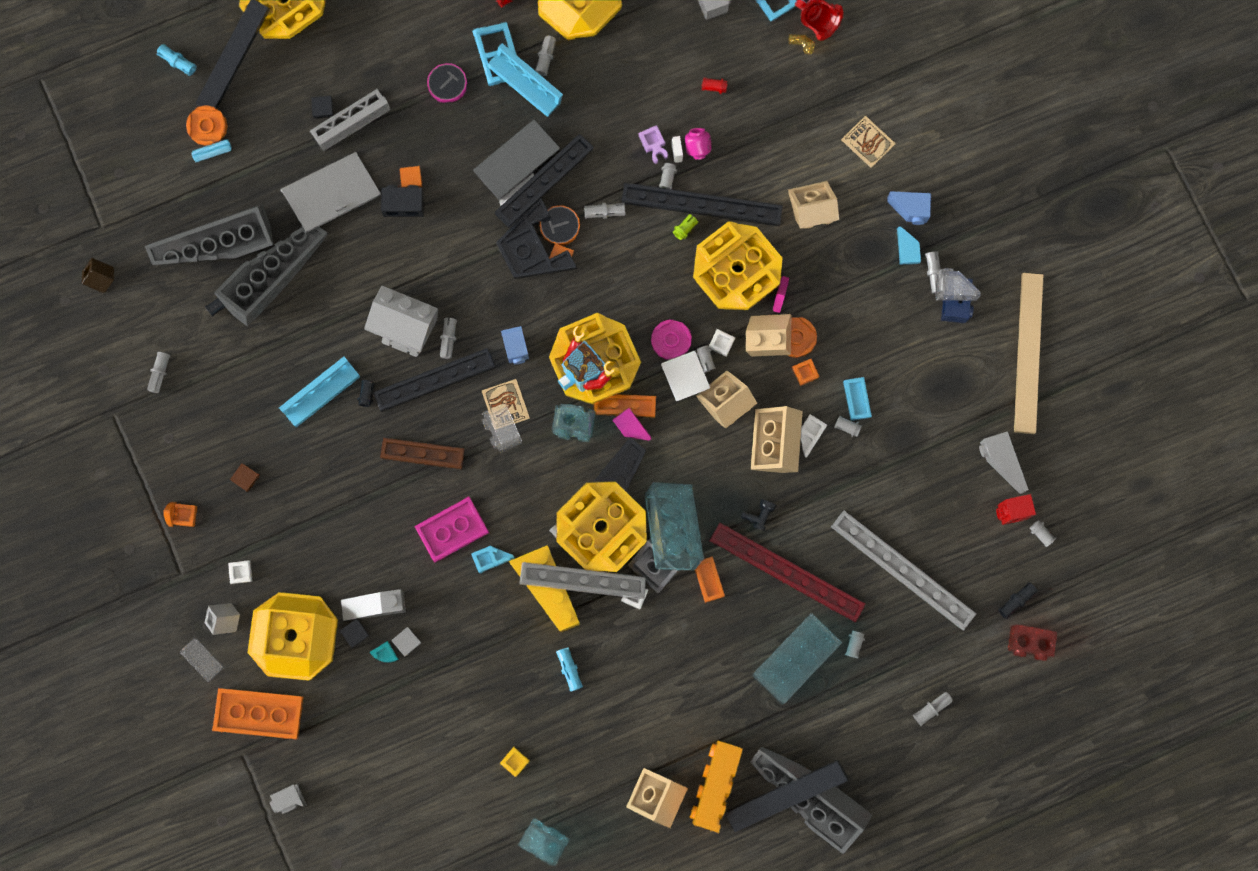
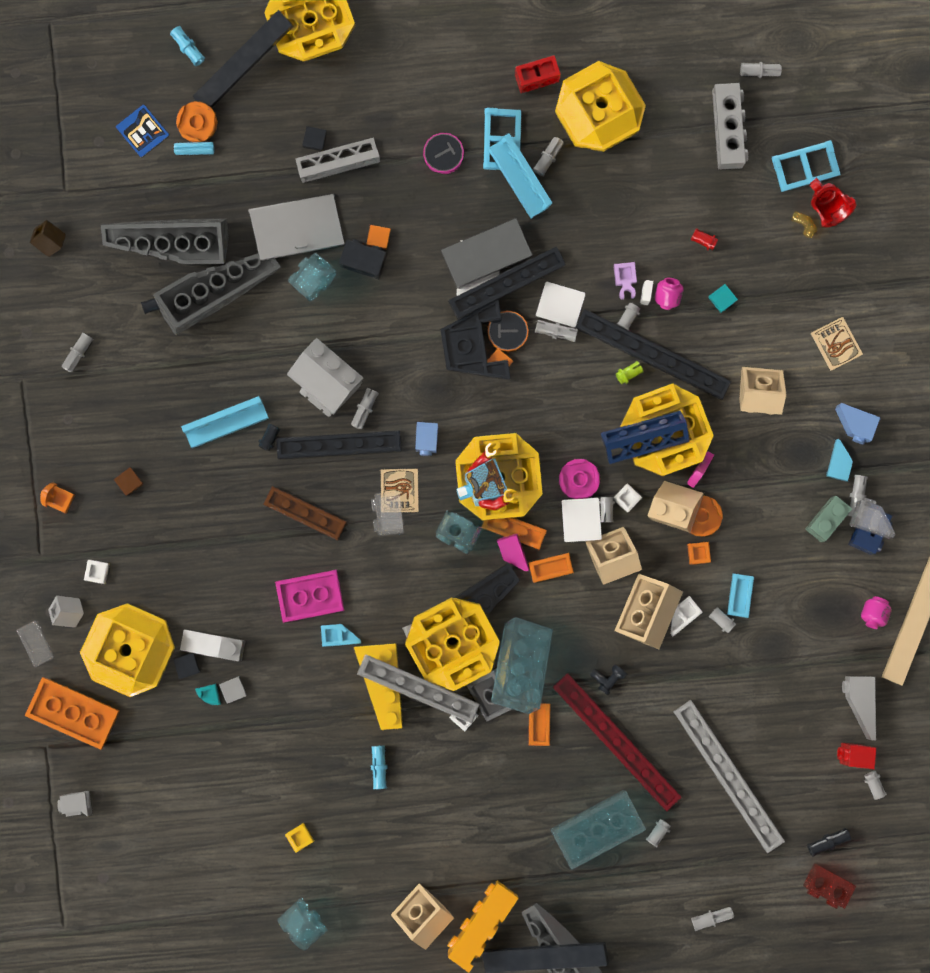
camera: 15 degrees right, 5 degrees up
none -> sticker [116,105,169,157]
none -> clear light blue brick [288,253,337,302]
none -> orange tile [528,553,574,583]
none -> white sticker [536,282,585,327]
none -> dark blue fence [601,410,690,464]
none -> teal tile [708,284,738,313]
none -> sand green brick [805,496,852,542]
none -> dark pink head [861,597,892,629]

